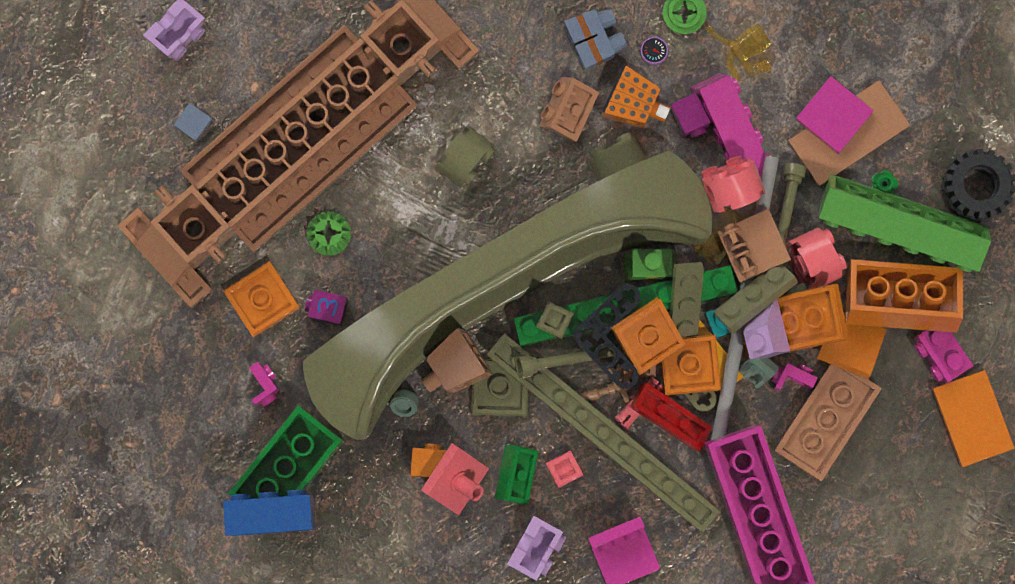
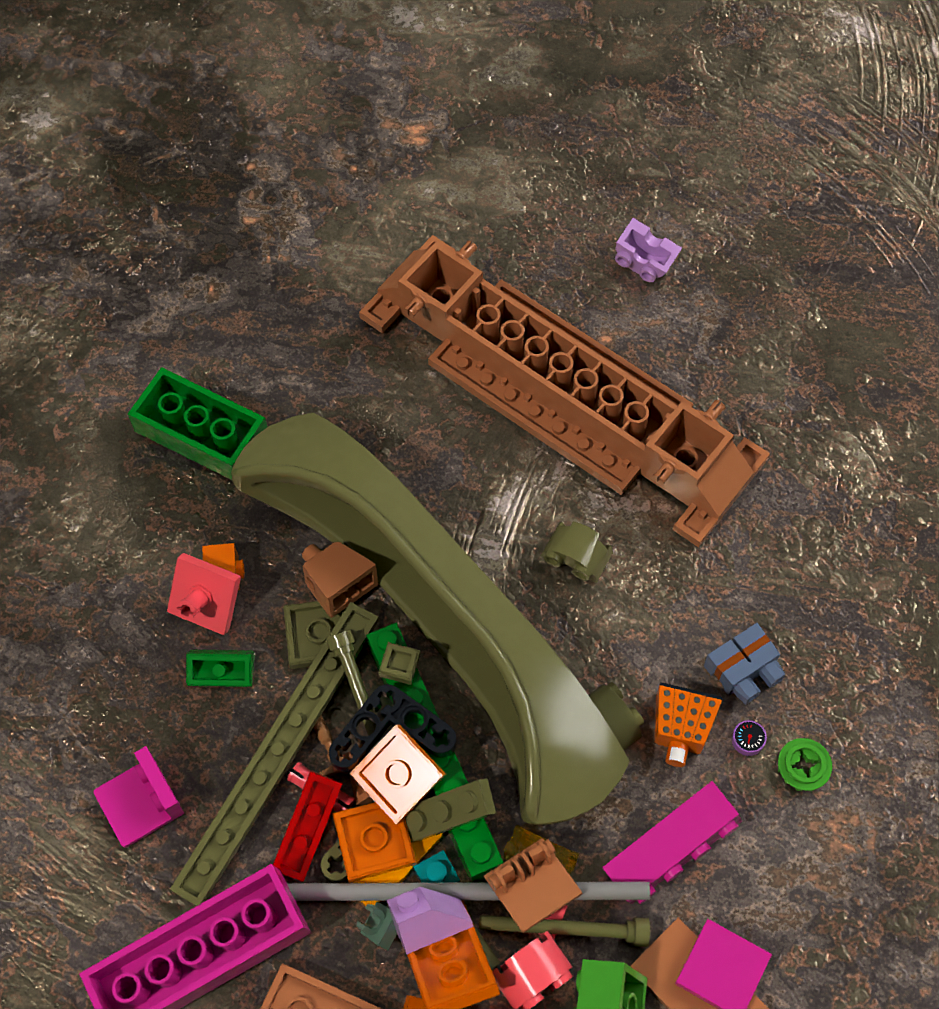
camera: 80 degrees right, 20 degrees down
sand blue tile [174,103,212,142] -> none
orange tile [223,261,300,338] -> none
blue brick [223,490,316,536] -> none
dark pink bracket [249,362,280,407] -> none
magenta brick [305,290,348,326] -> none
bright green gear [307,211,351,256] -> none
sand green tile [390,389,419,417] -> none
lavender cylinder [507,516,567,581] -> none
nougat bracket [539,77,599,142] -> none
coral tile [546,450,583,488] -> none
bright green torso [624,249,676,282] -> none
magenta brick [670,93,710,139] -> none
coral brick [701,156,766,213] -> none
clear yellow piece [706,24,772,80] -> none
olive plate [714,264,798,334] -> none
dark pink bracket [771,363,817,392] -> none

